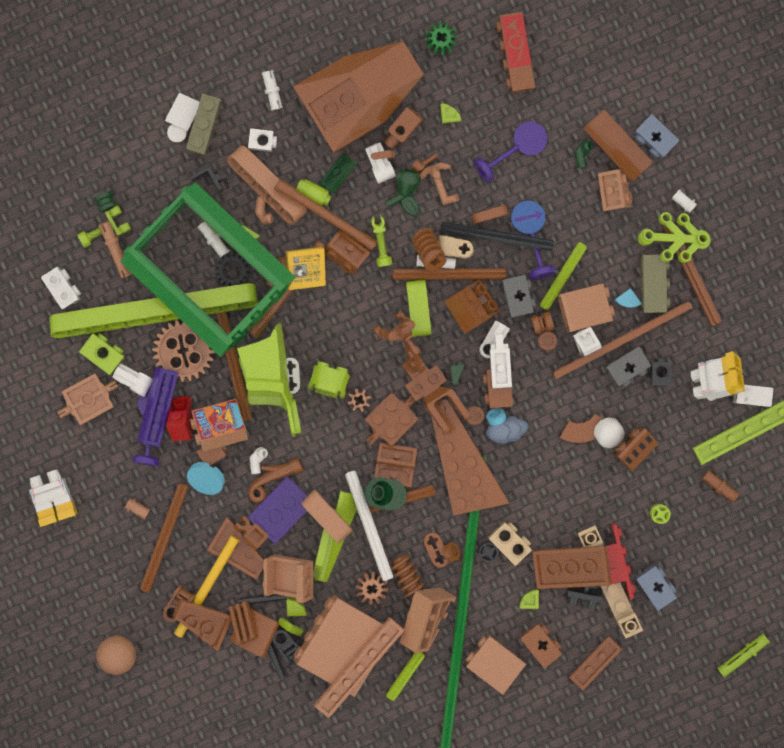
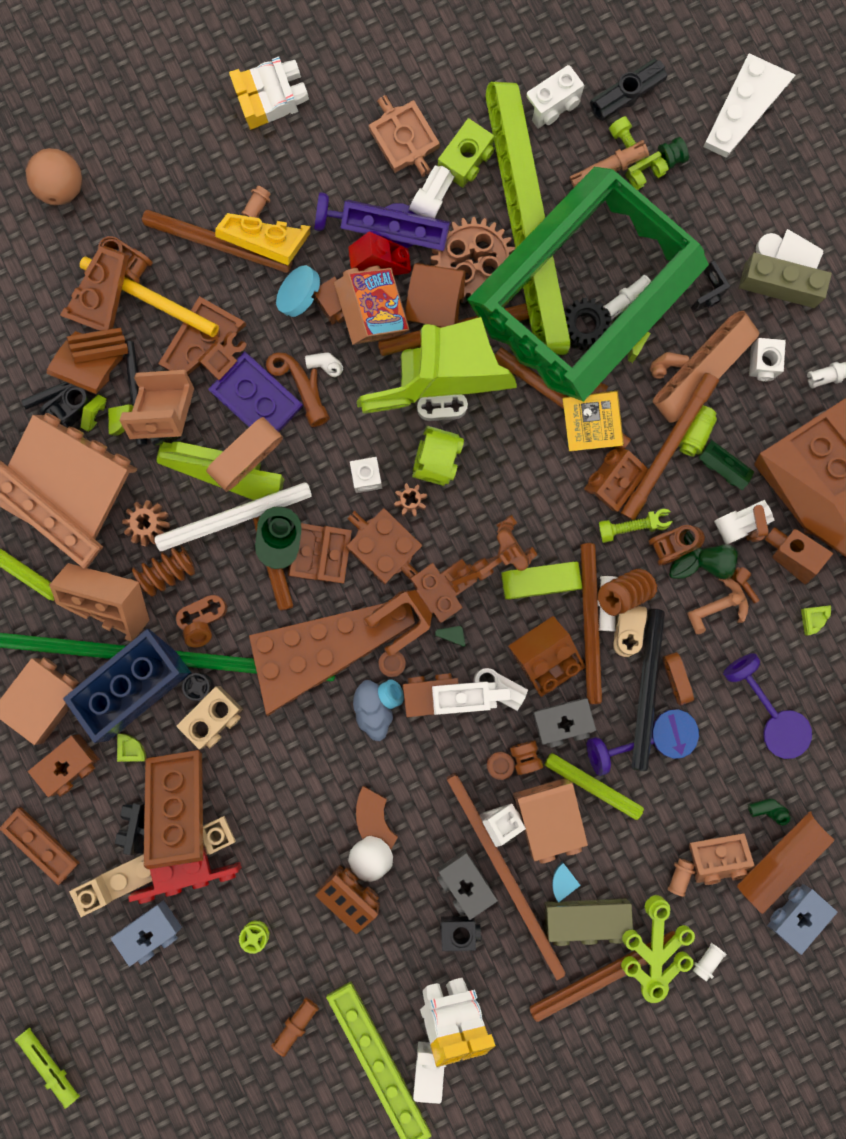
camera: 90 degrees right, 5 degrees down
none -> dark blue slope [63,629,191,743]
none -> yellow wing [215,213,311,265]
none -> white brick [350,457,382,493]
none -> dark orange slope [405,263,466,327]
none -> black piece [590,58,667,122]
none -> dark orange piece [648,525,705,566]
none -> nougat pin [667,858,696,897]
none -> white wing [703,53,795,158]

